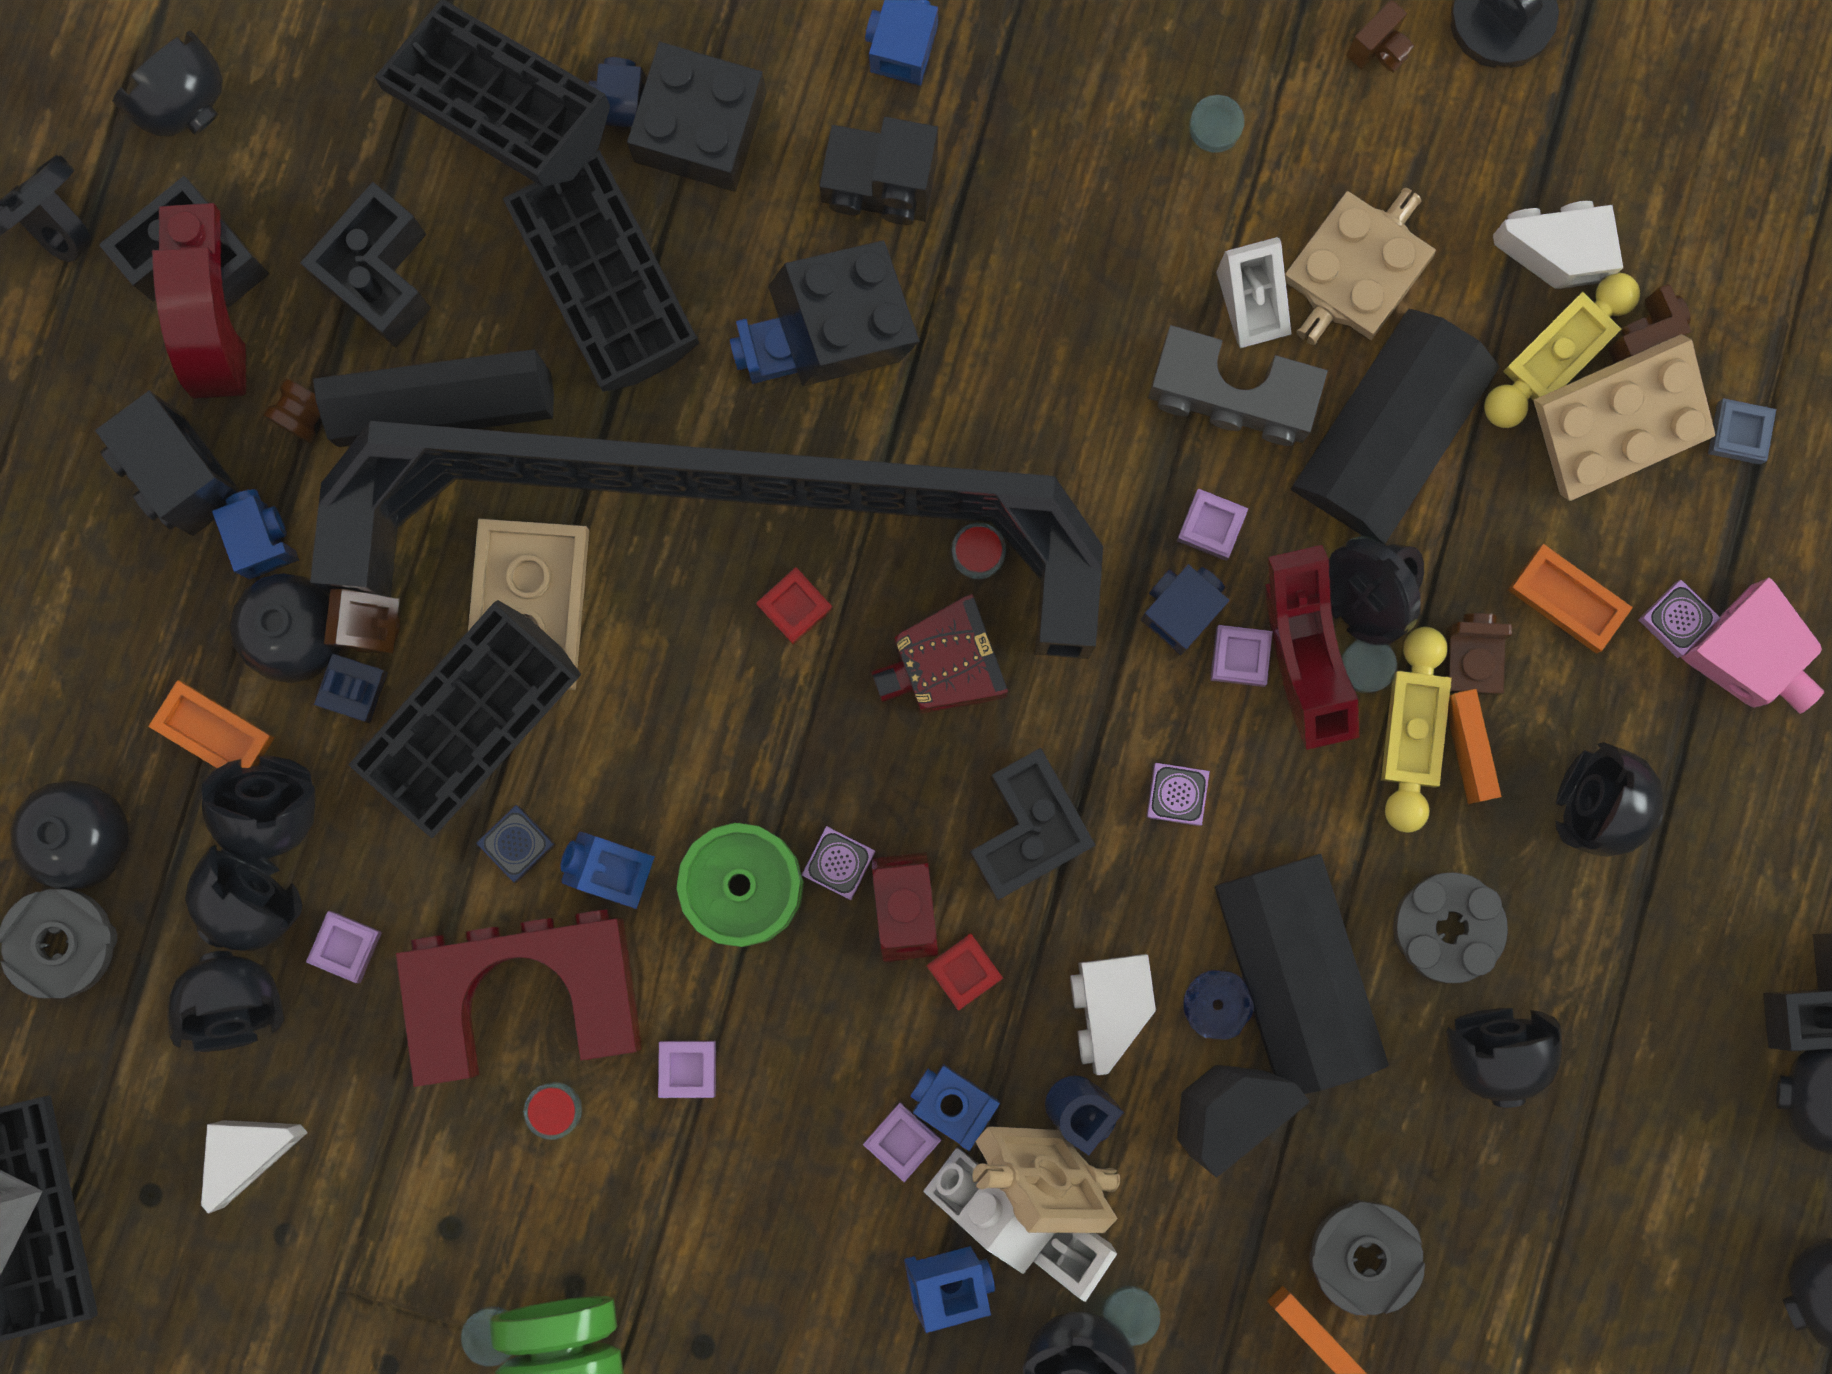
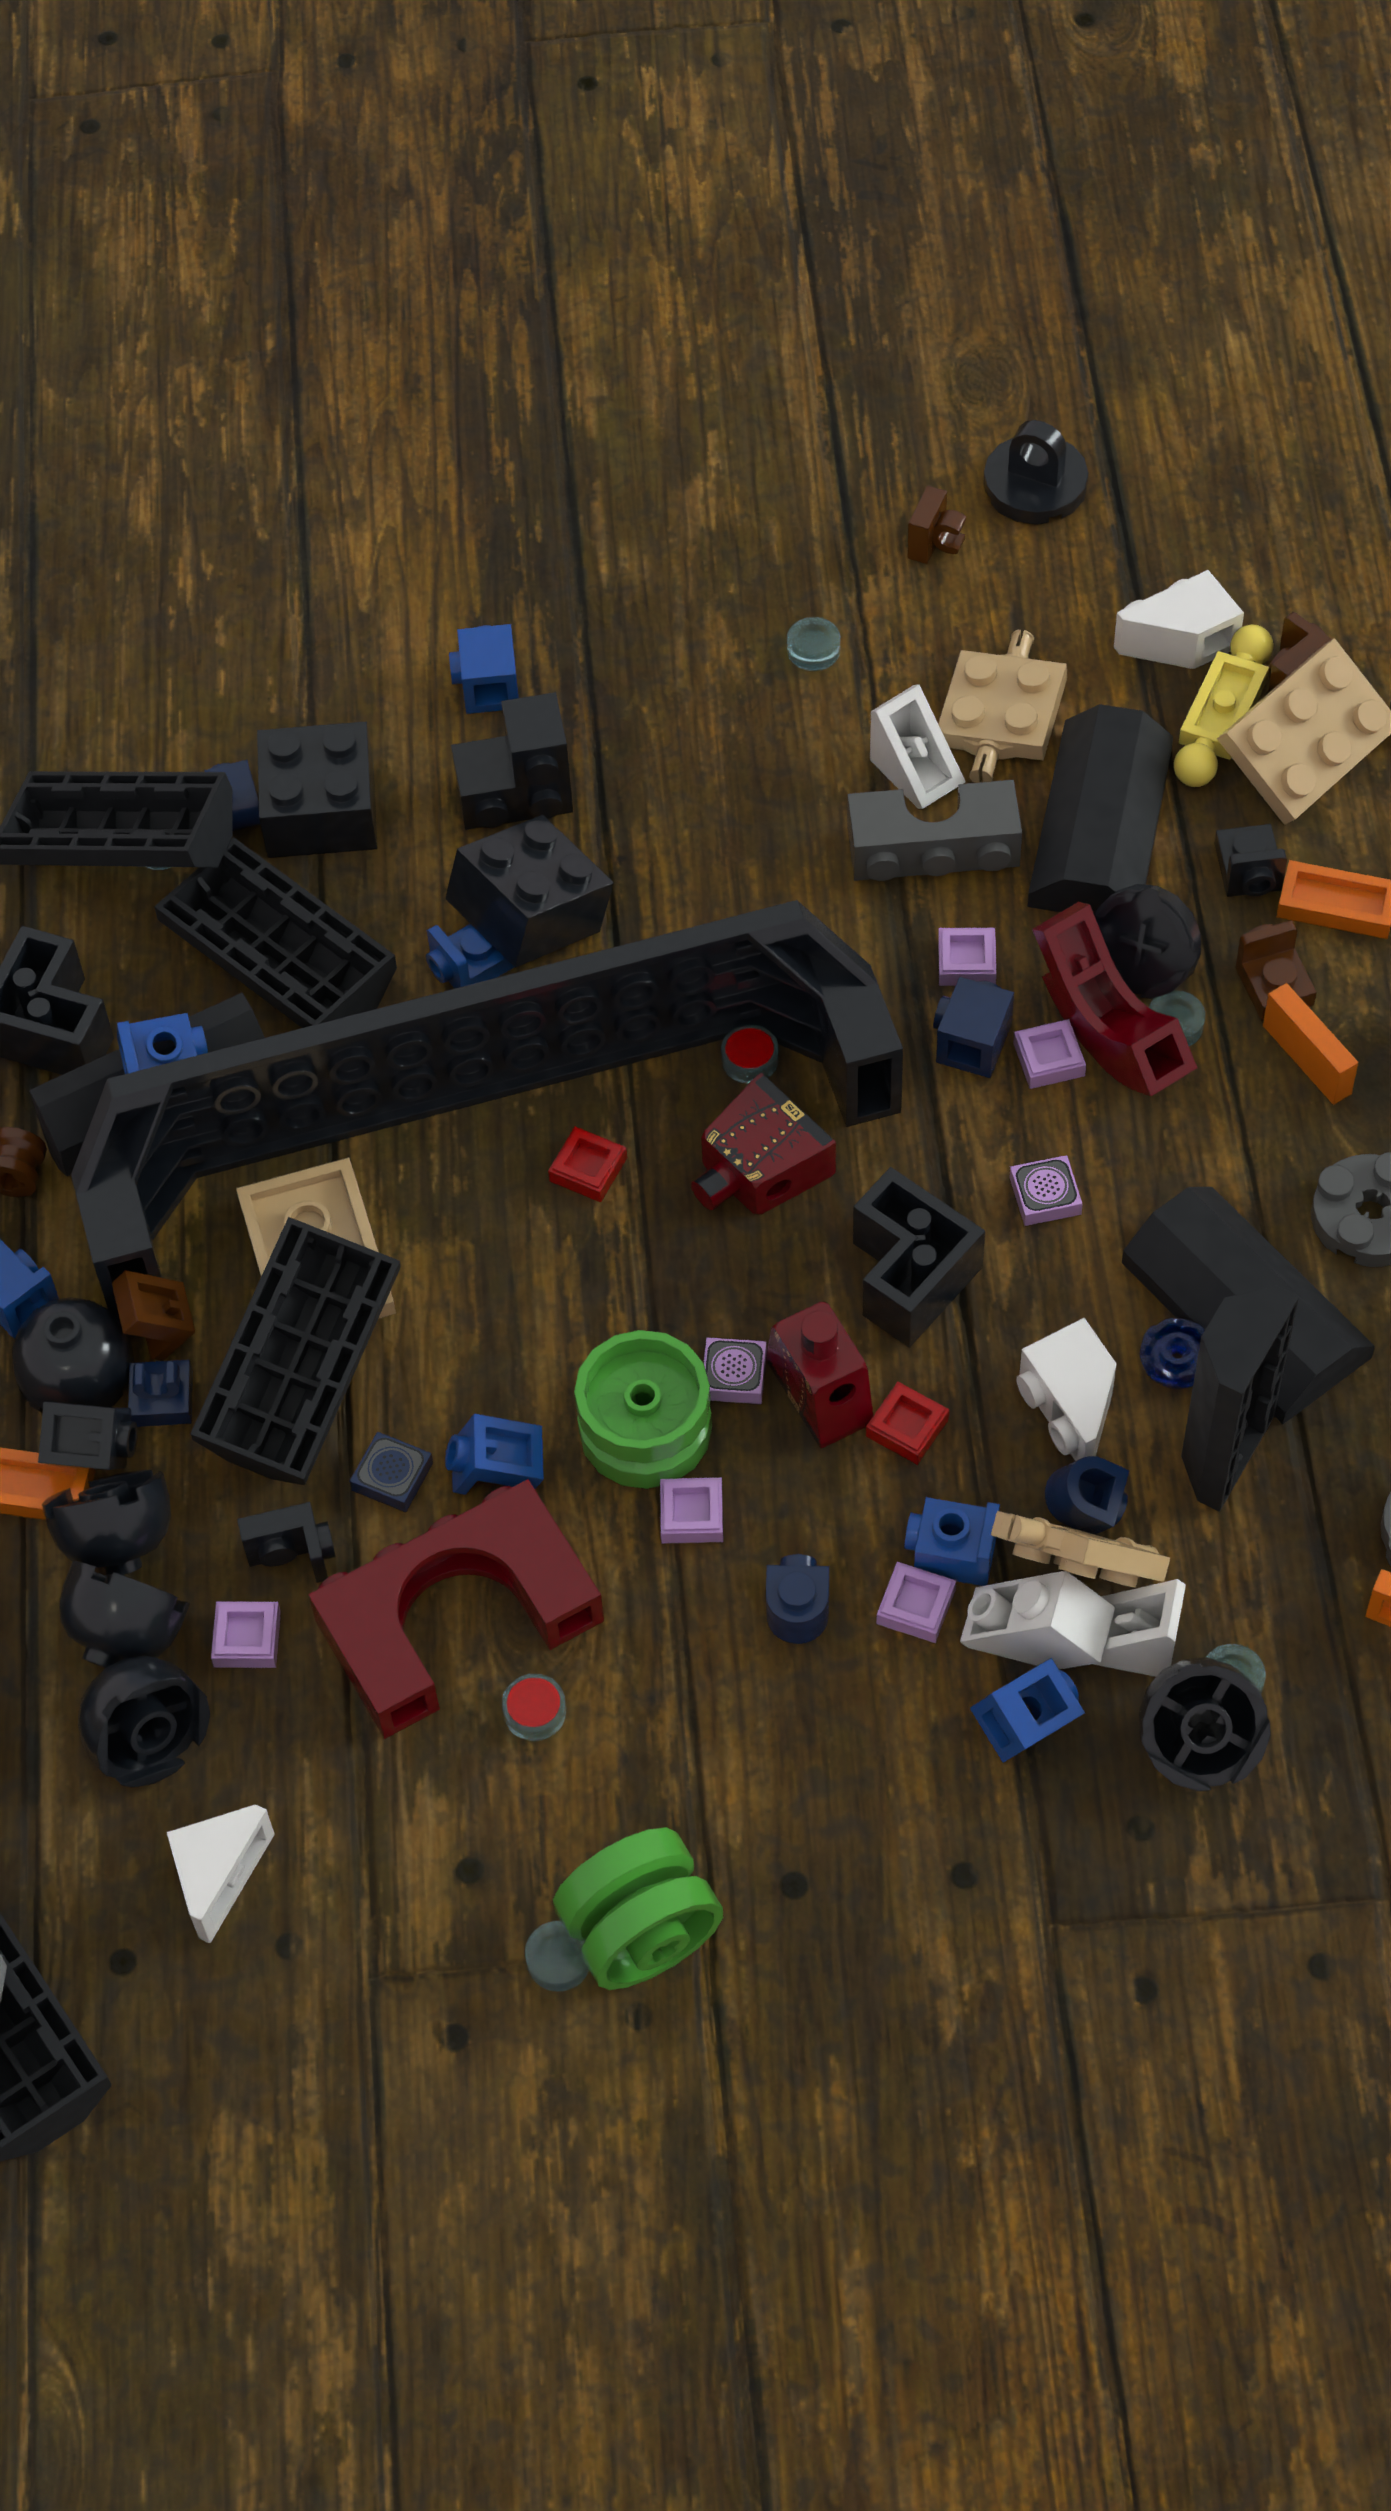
camera: 20 degrees left, 25 degrees down
lavender tile [658,1041,716,1098] -> none
light yellow plate [1381,627,1452,833] -> none
none -> black bracket [38,1402,138,1470]
none -> blue brick [117,1013,208,1074]
none -> black bracket [237,1502,336,1583]
none -> lavender tile [660,1477,723,1544]
none -> dark blue plate [766,1554,829,1644]
none -> black bracket [1214,824,1287,897]

